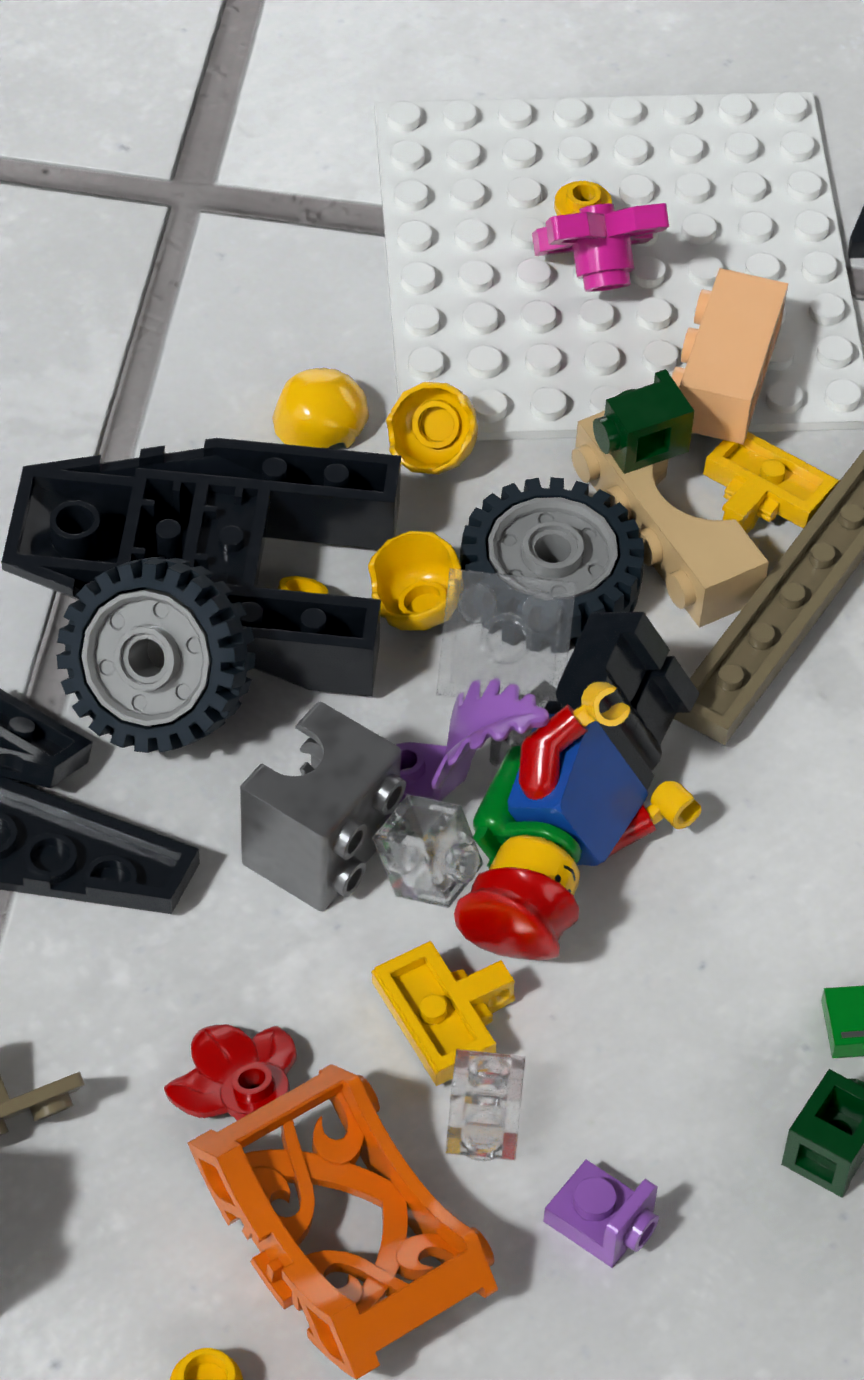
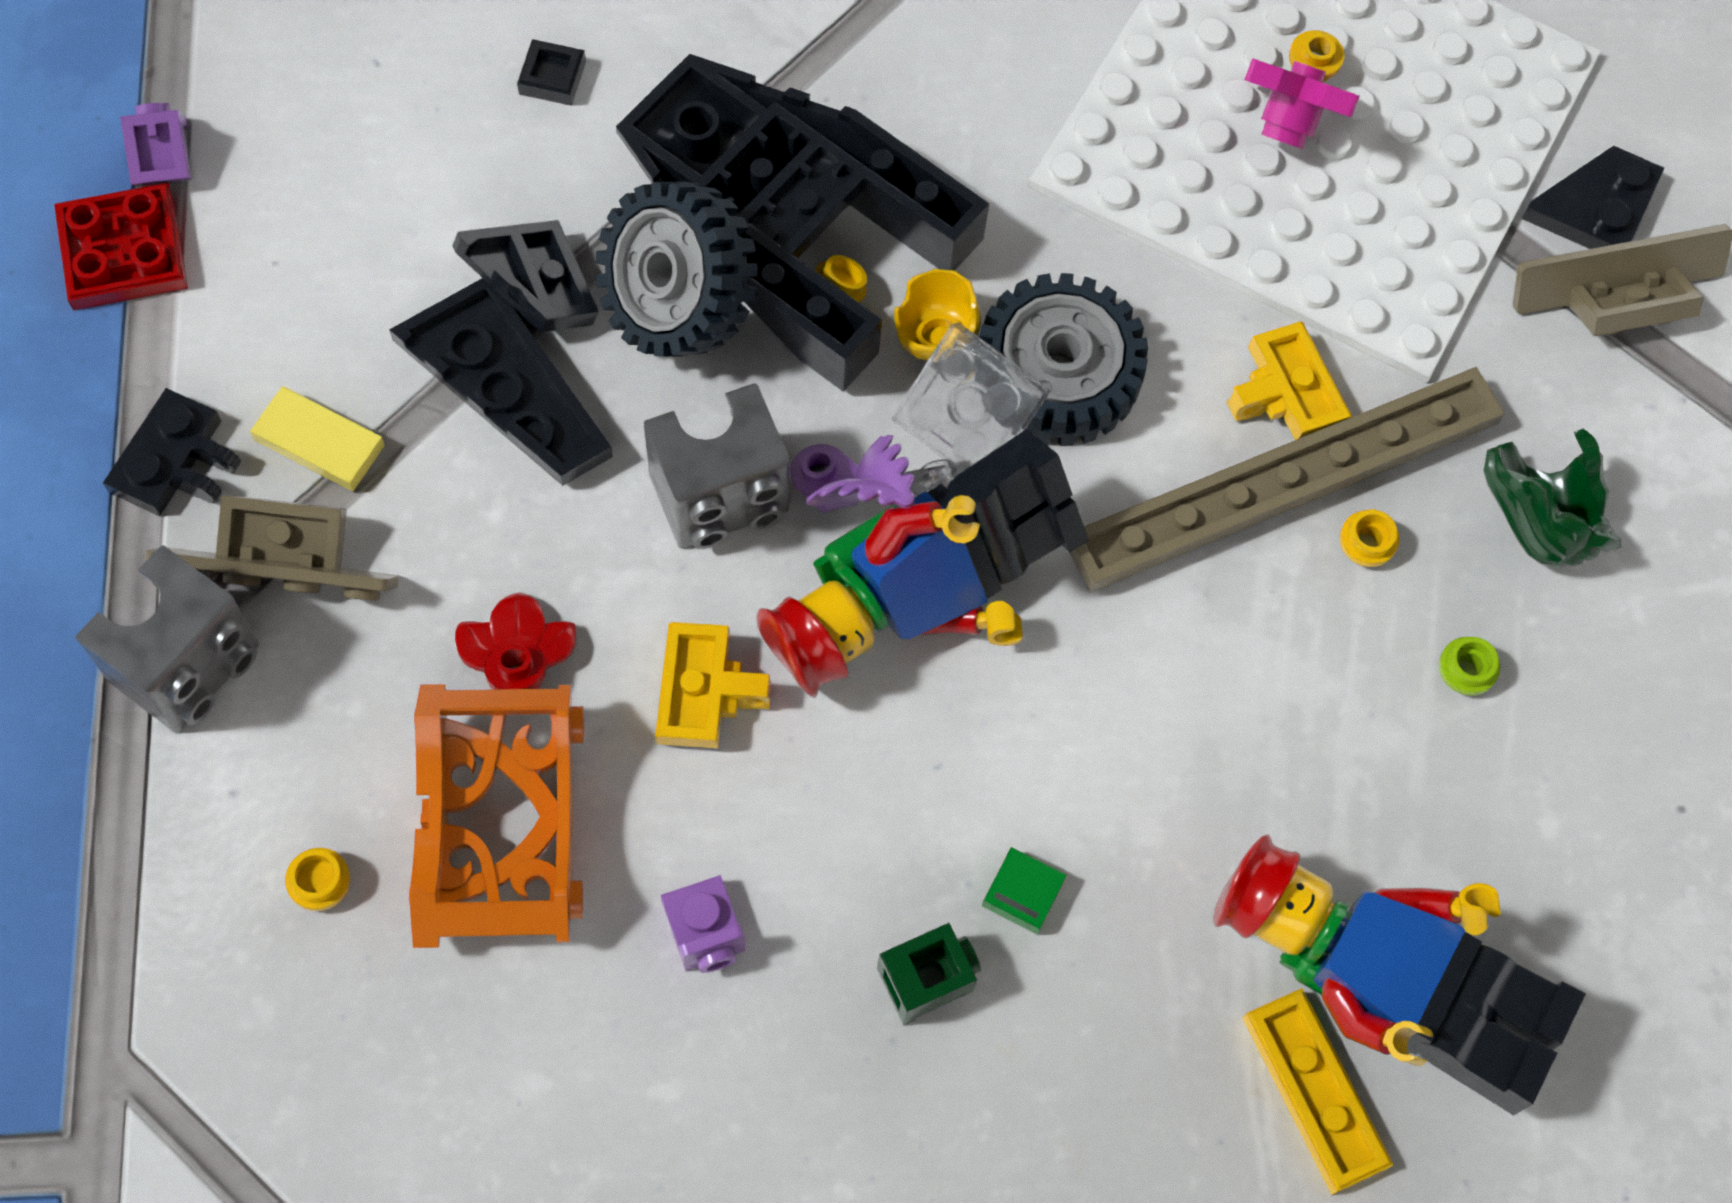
camera: 30 degrees right, 15 degrees up
yellow hair [272,368,369,448] -> none
clear brick [372,794,483,908] -> none
yellow hair [386,382,478,475] -> none
clear brick [446,1049,526,1161] -> none
tan arch [572,411,769,628] -> none
dark green brick [593,369,695,474] -> none
light nougat brick [672,268,789,445] -> none

